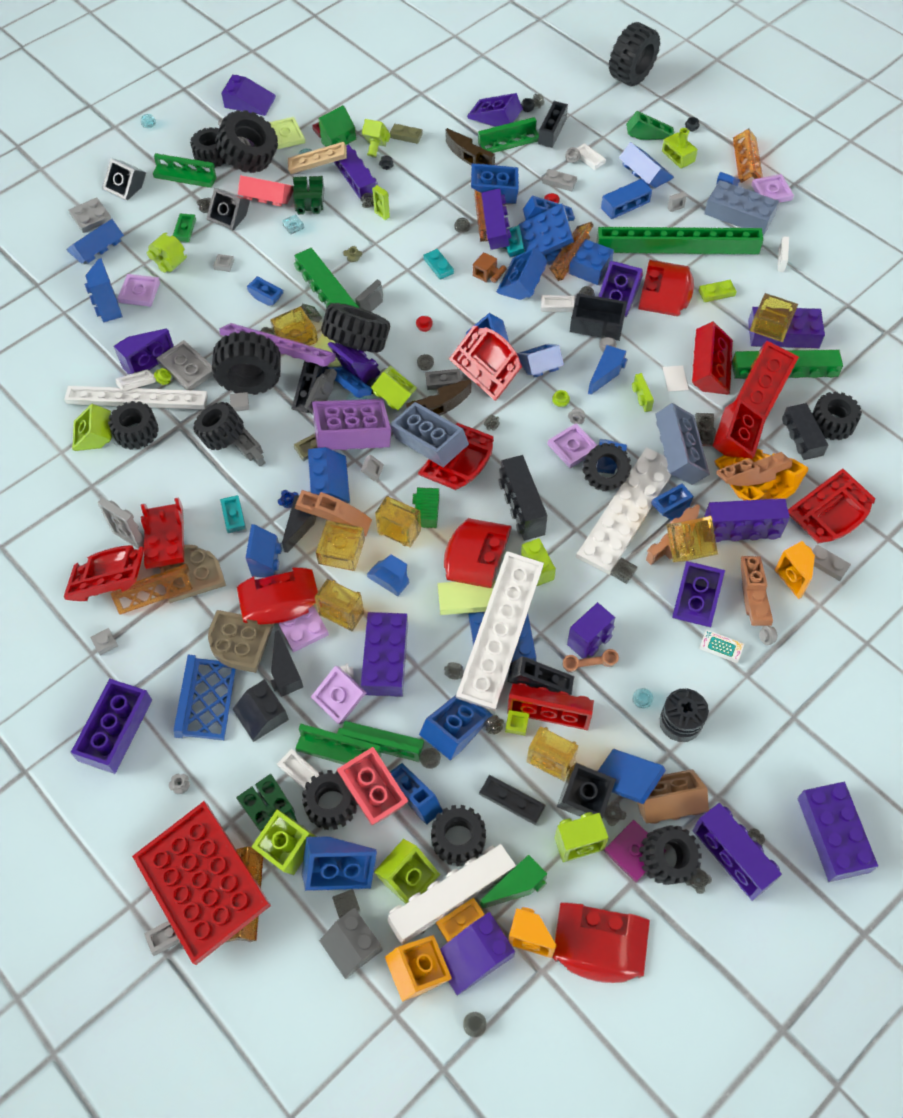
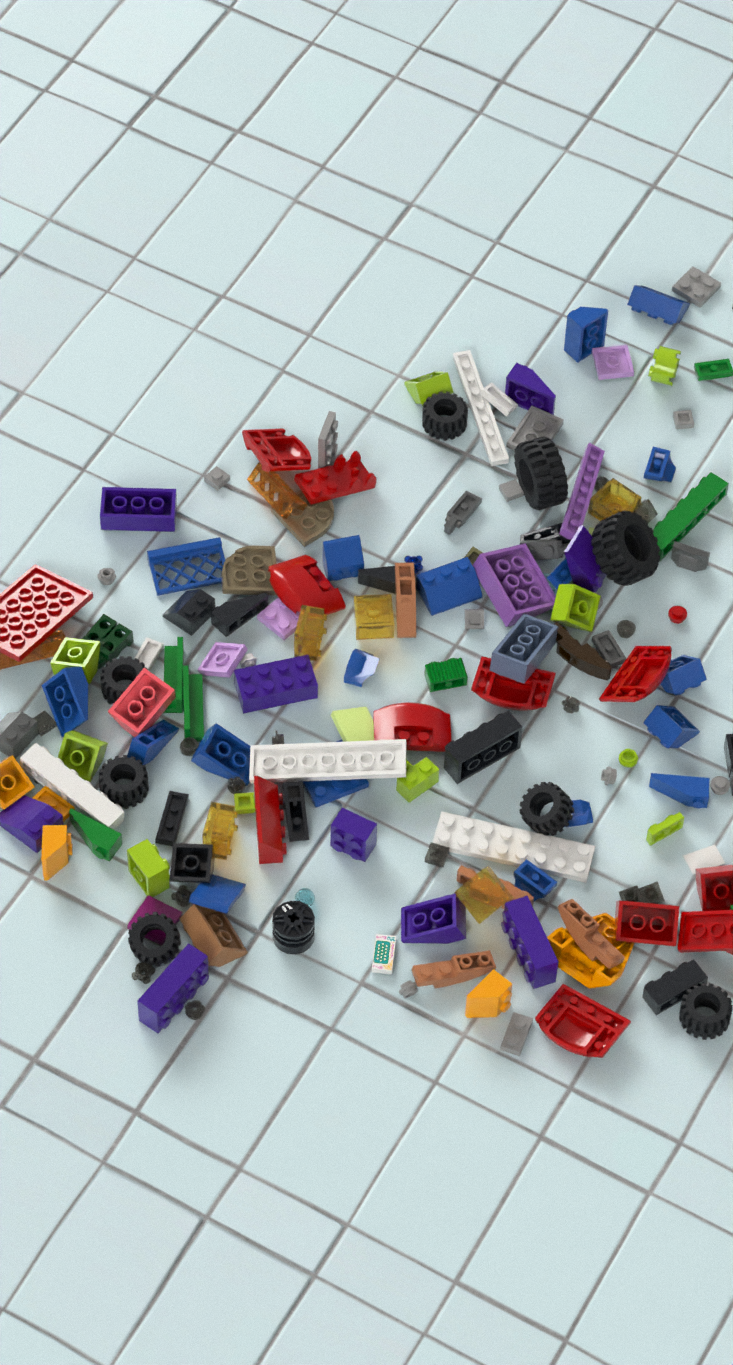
camera: 70 degrees right, 5 degrees down
lime plate [154,368,171,385] -> none
black tyre [193,402,244,450] -> none
teal plate [220,495,246,533] -> none
clear yellow container [375,496,421,547] -> none
lavender plate [547,423,597,468] -> none
red slope [552,902,650,983] -> none
nougat bar [562,649,619,673] -> none
sand blue brick [655,403,710,485] -> none
dark purple brick [797,781,878,882] -> none

